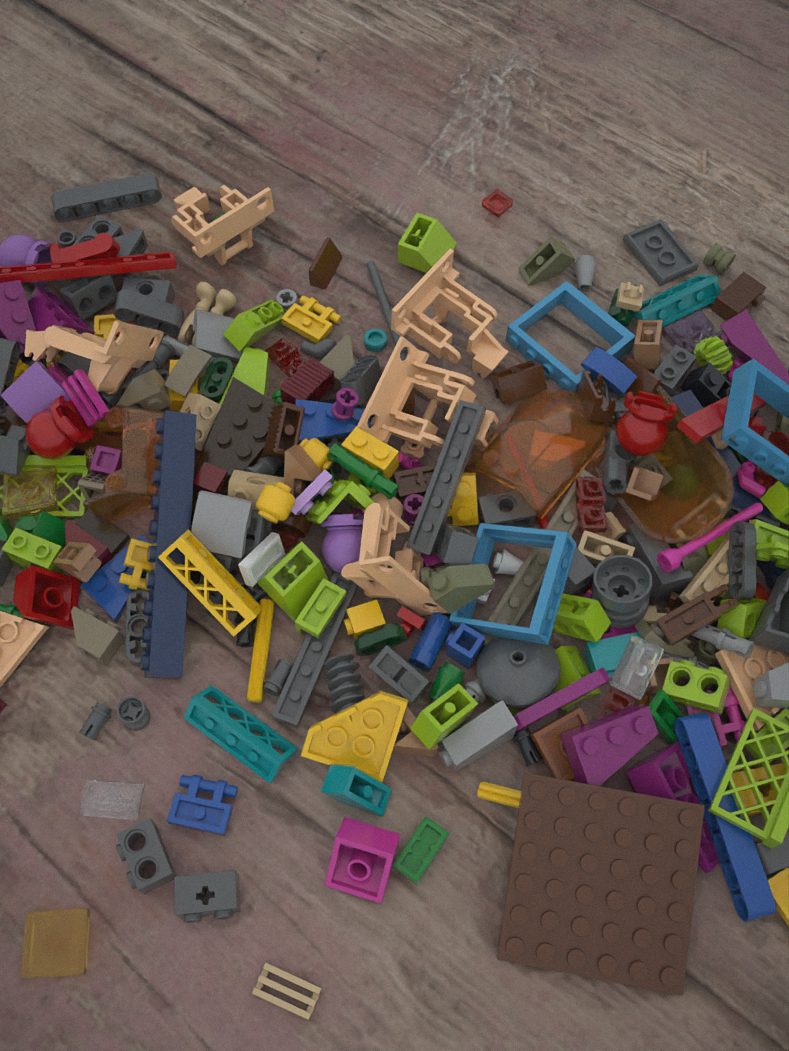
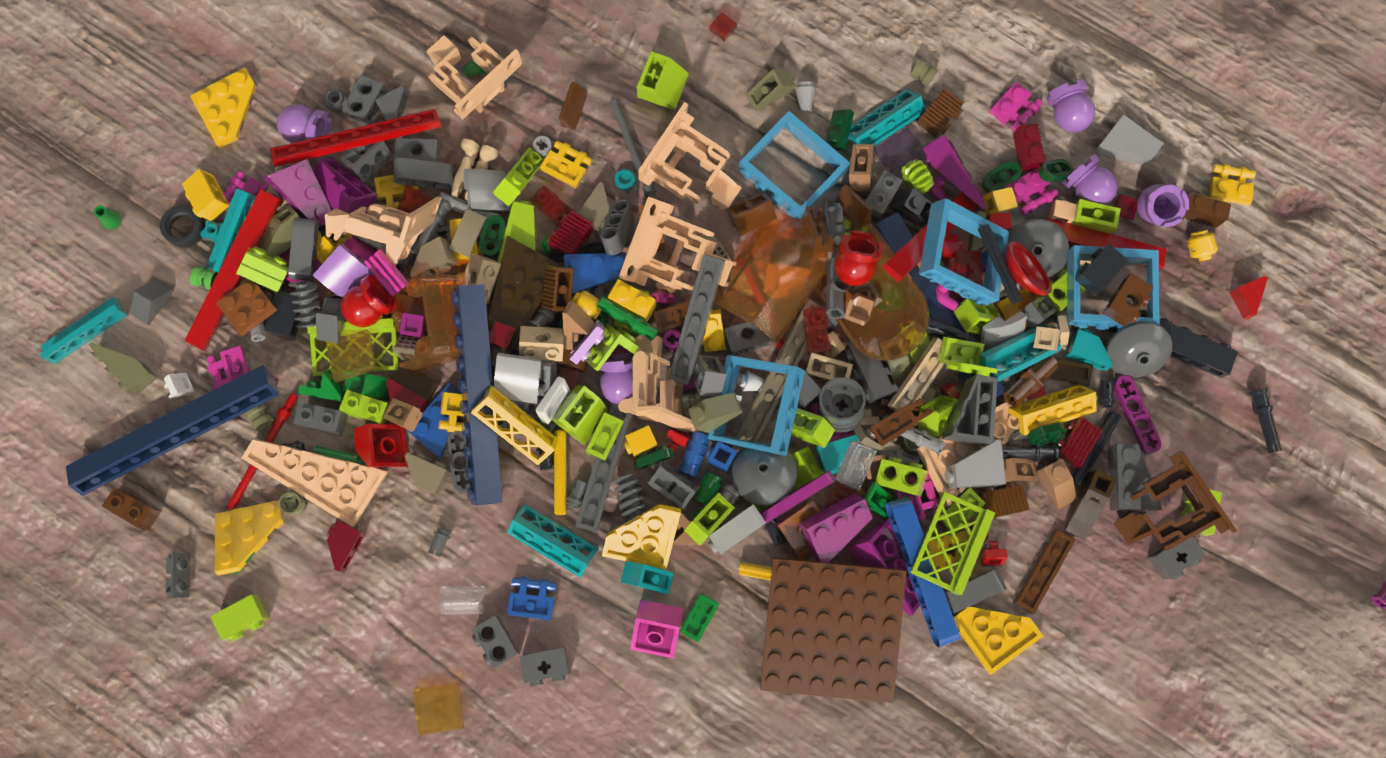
camera: 10 degrees left, 15 degrees up
red leg [49,233,120,262] -> none
dark grey beam [51,173,162,222] -> none
dark grey wheel [116,696,151,731] -> none
tan tile [252,962,322,1020] -> none
yellow head [255,481,296,524] -> none
dark grey arm [300,338,337,358] -> none
magenta bush [331,388,359,421] -> none
blue slope [580,347,637,396] -> none
tan tile [616,282,644,312] -> none
dark grey tile [623,219,699,286] -> none
dark pink piece [657,503,763,573] -> none
dark grey beam [729,521,756,601] -> none

